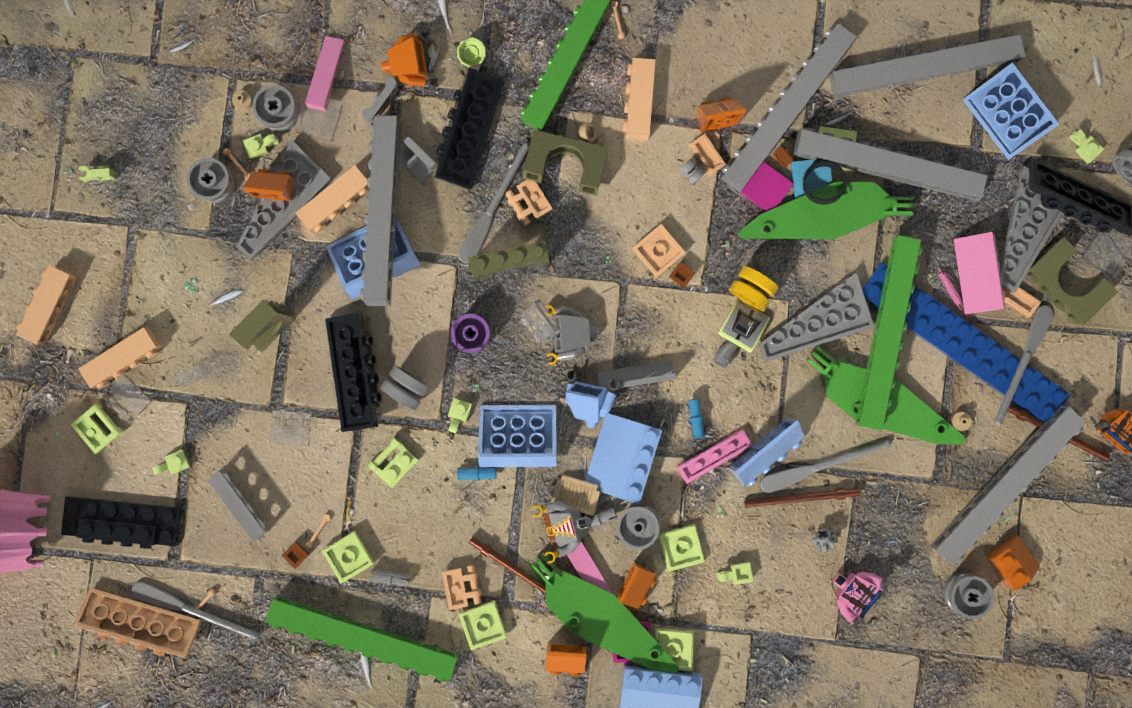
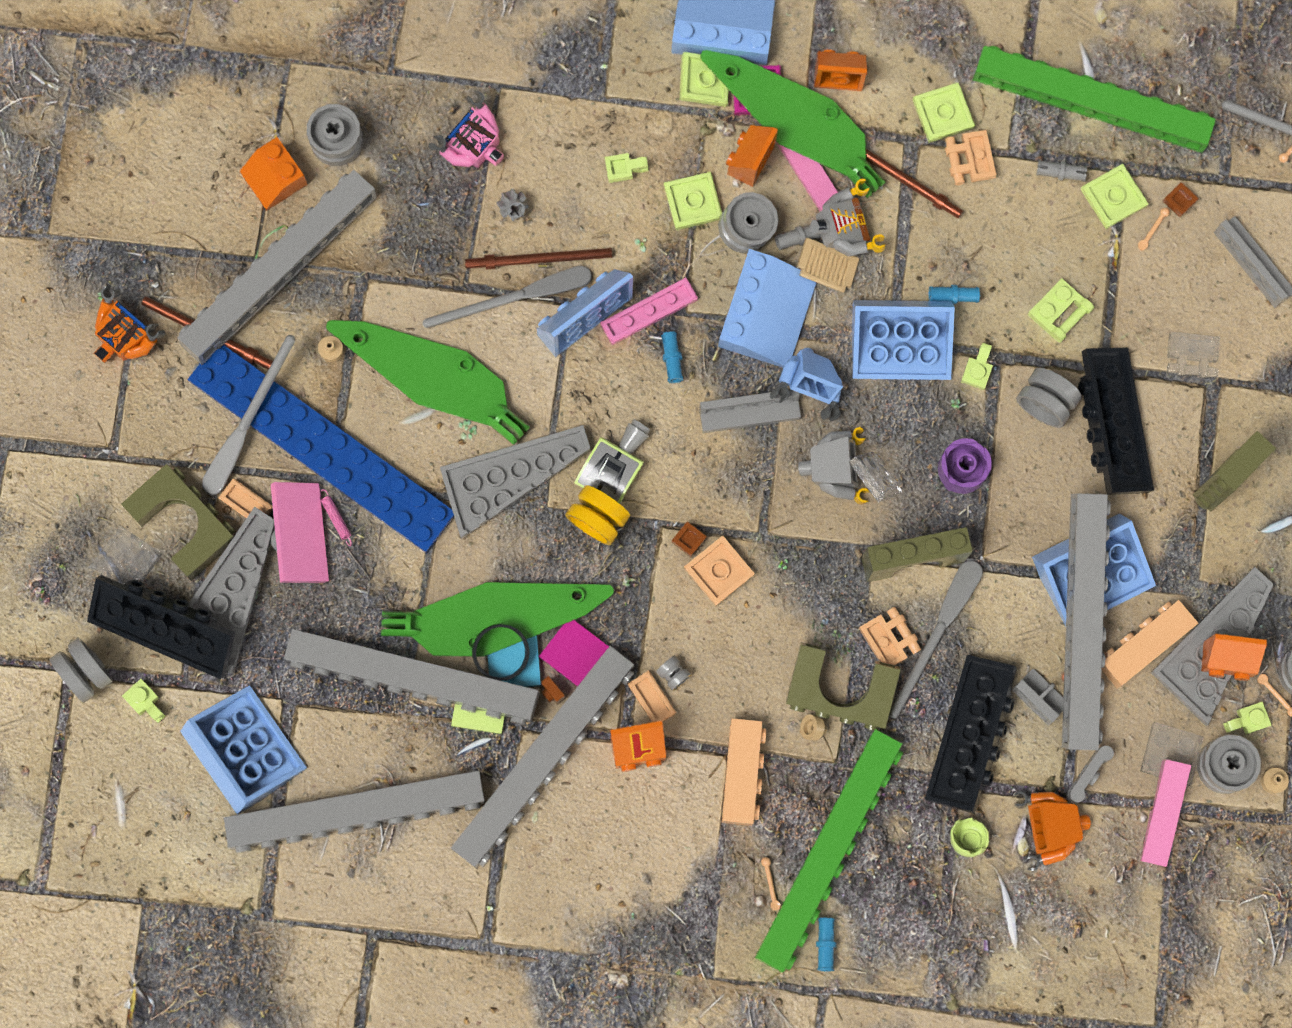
camera: 175 degrees right, 10 degrees down
bright green brick [855,235,922,431] -> none

